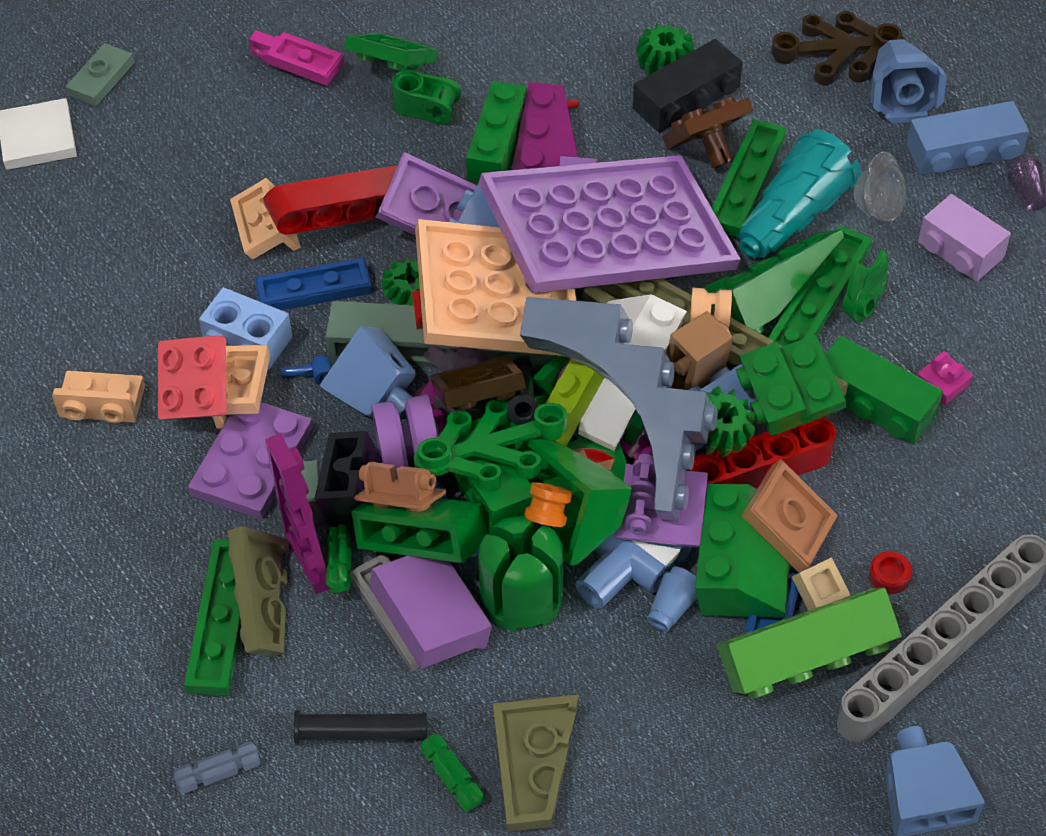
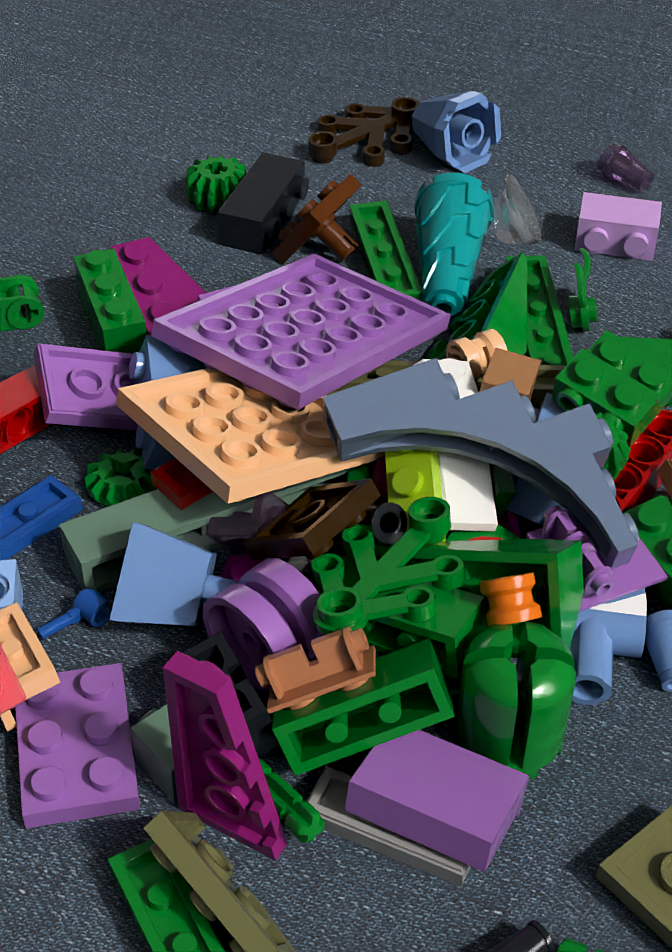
camera: 35 degrees left, 10 degrees down
medium blue brick [906,101,1029,175] -> none

